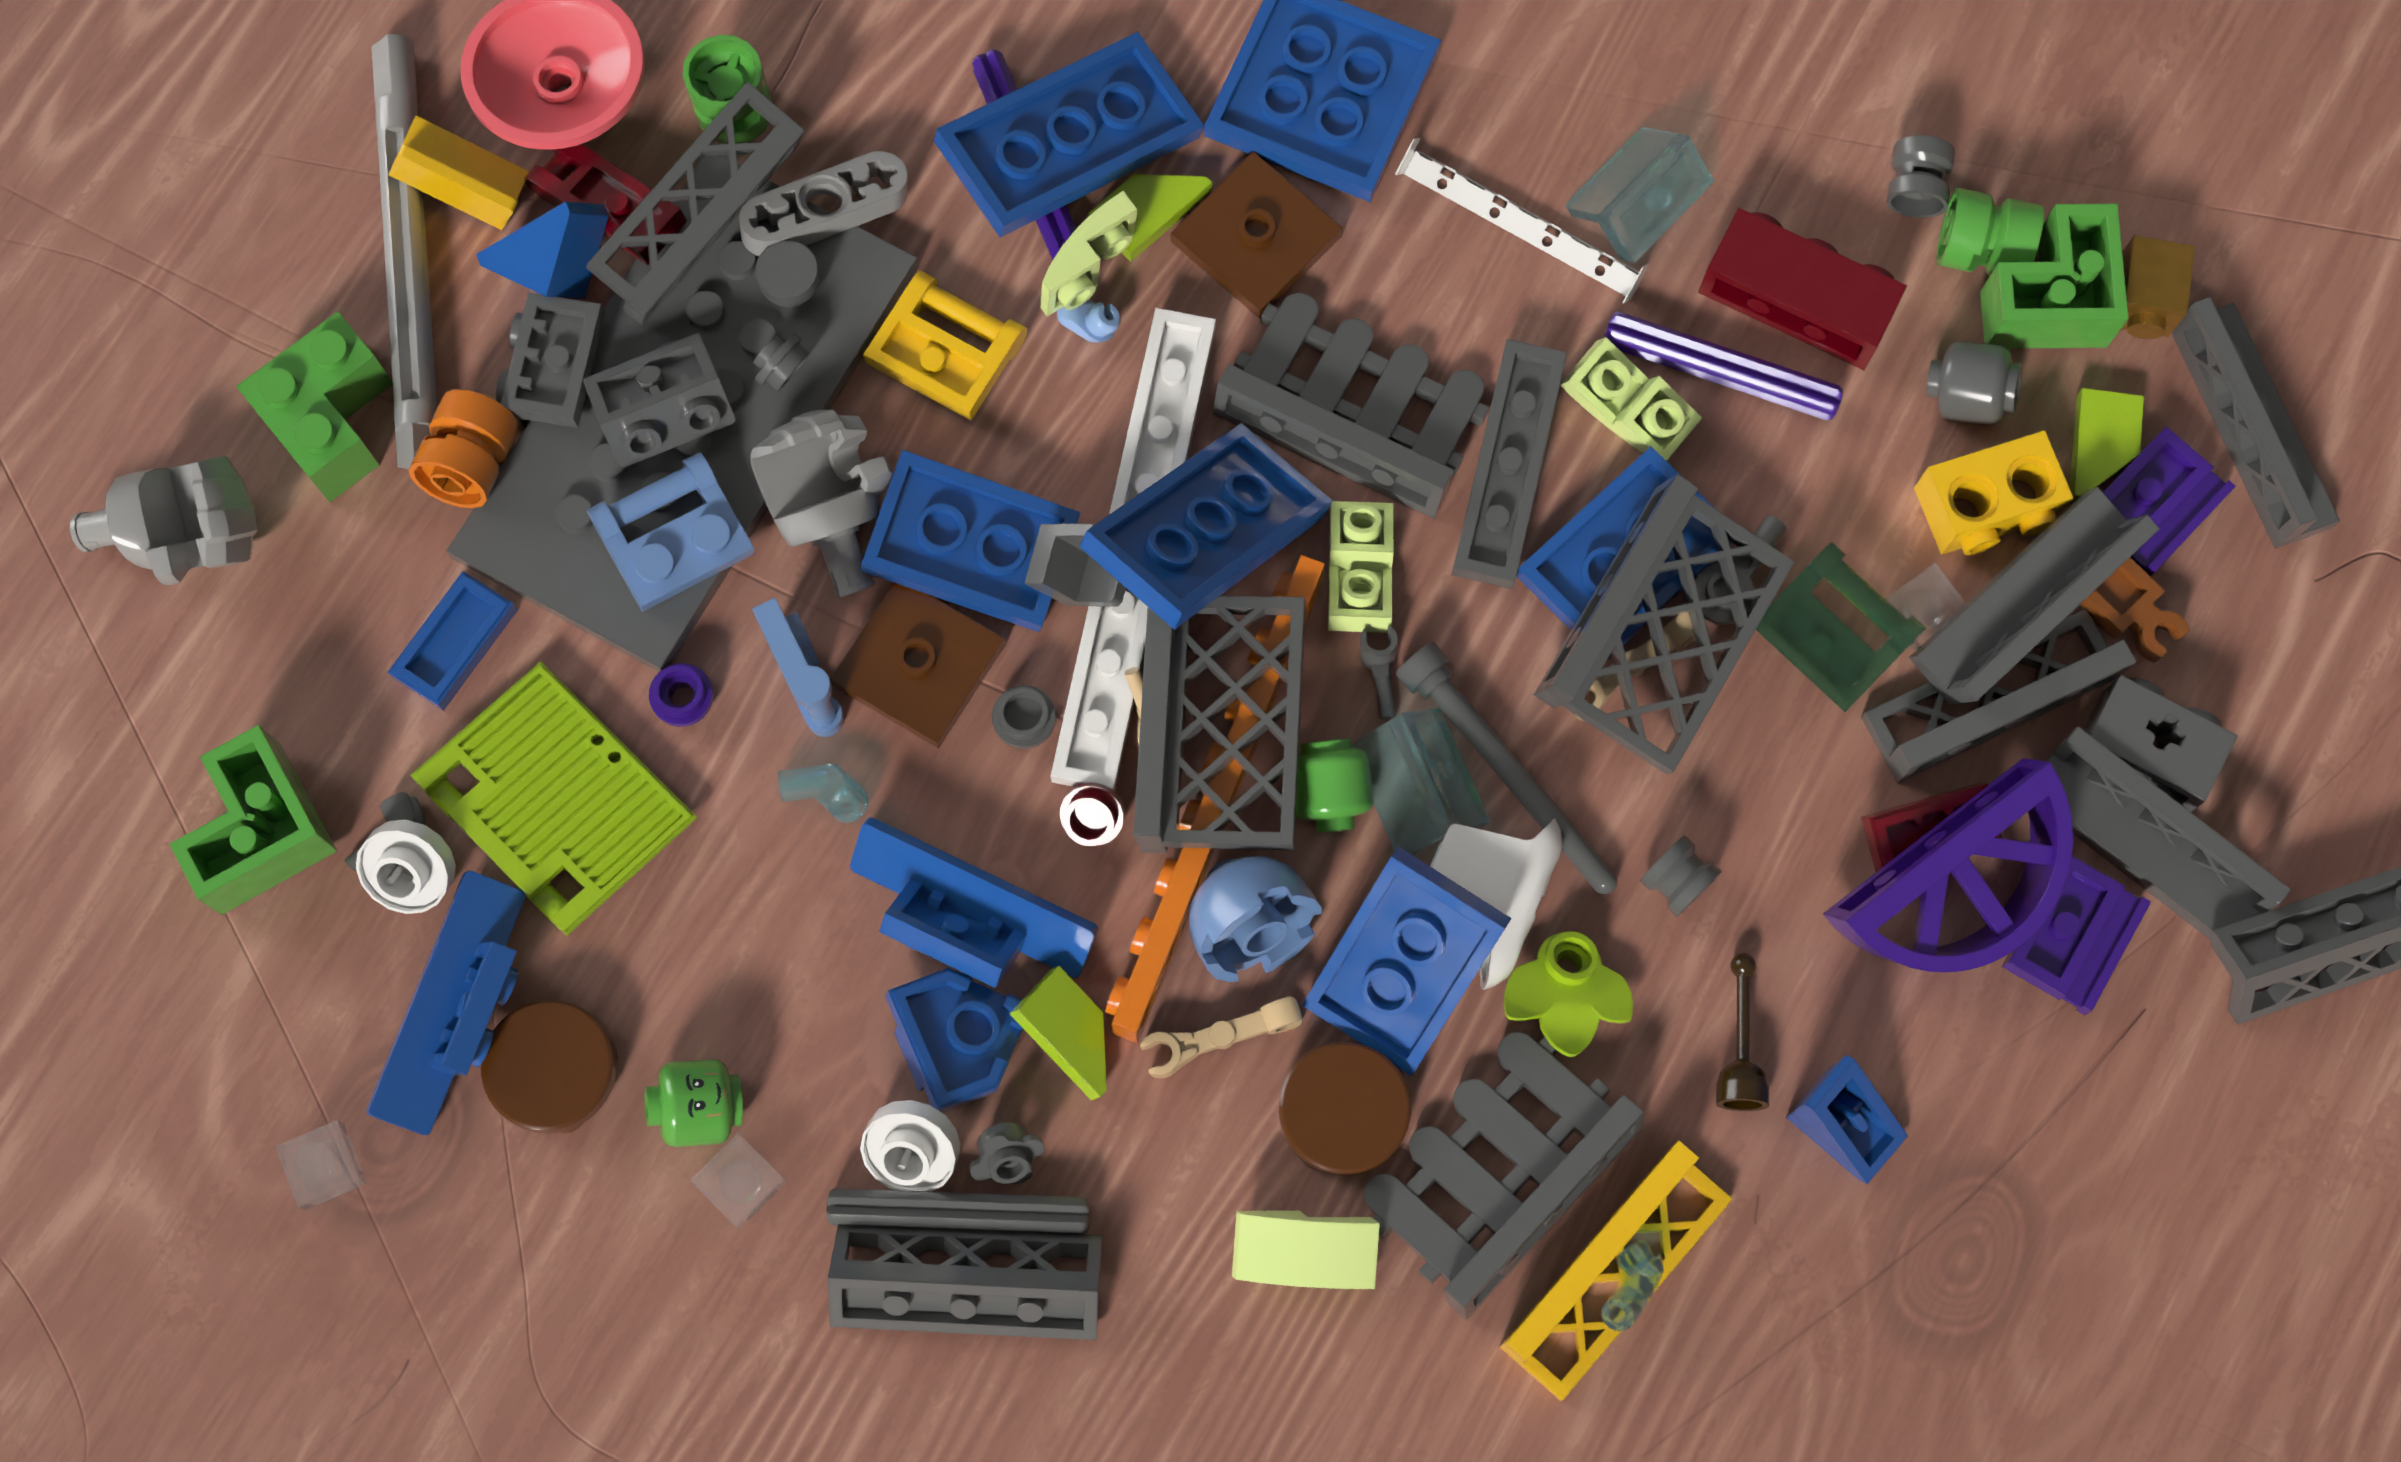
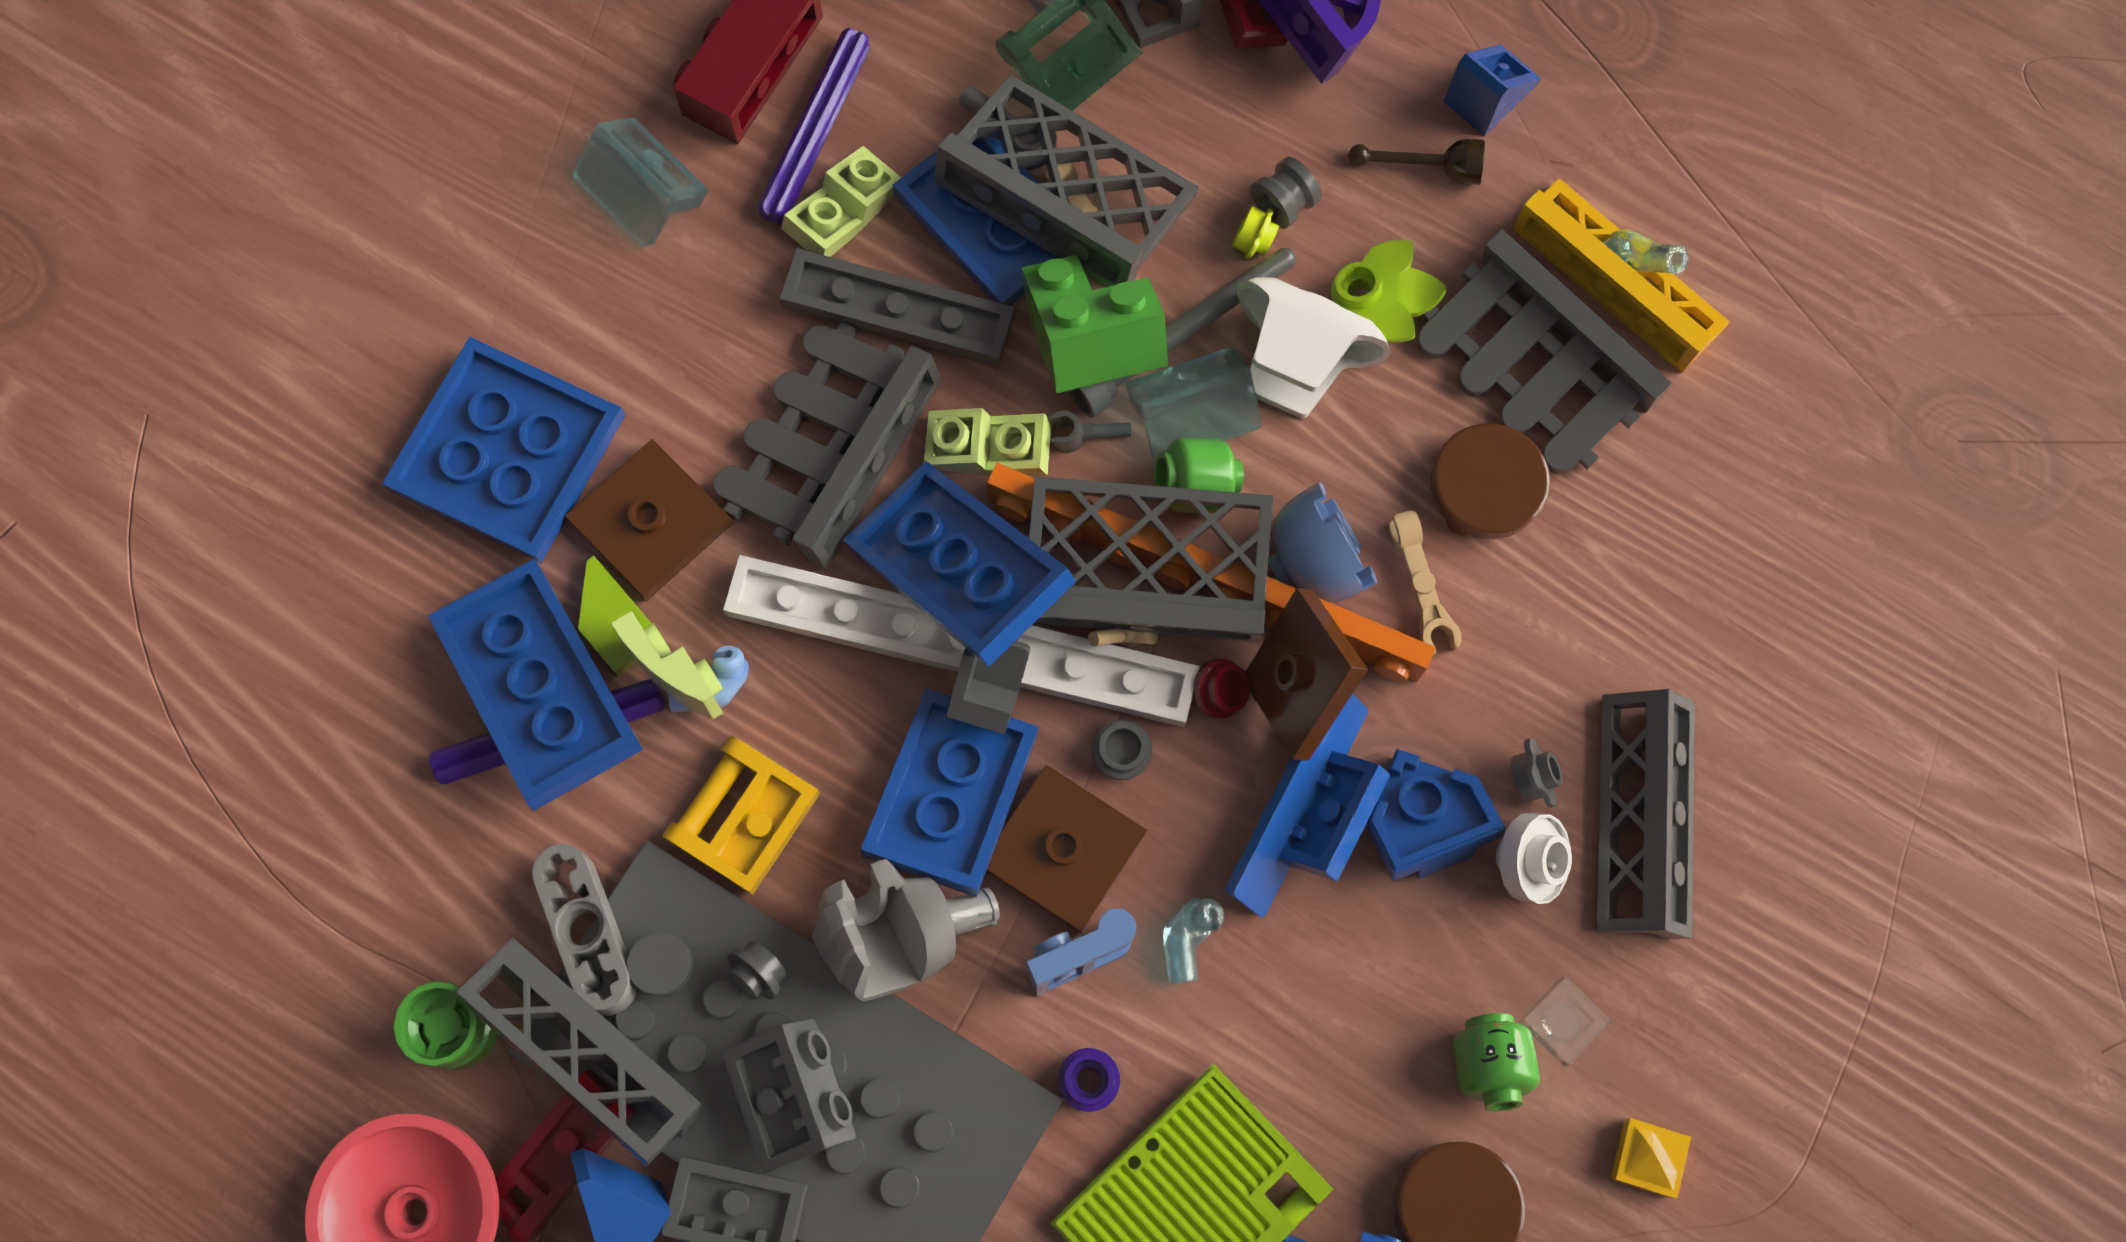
camera: 90 degrees left, 0 degrees up
medium blue plate [587,452,754,612] -> none
dark grey axle [826,1188,1089,1234] -> none
lime tile [1009,966,1107,1101] -> none
yellowish green slope [1232,1211,1380,1289] -> none
blue plate [1302,847,1512,1076] -> none
white piece [1395,138,1649,303] -> none
none -> bright green brick [1022,254,1168,393]
none -> neon yellow plate [1231,205,1279,259]
none -> reddish brown plate [1245,588,1368,761]
none -> yellow tile [1610,1118,1691,1199]

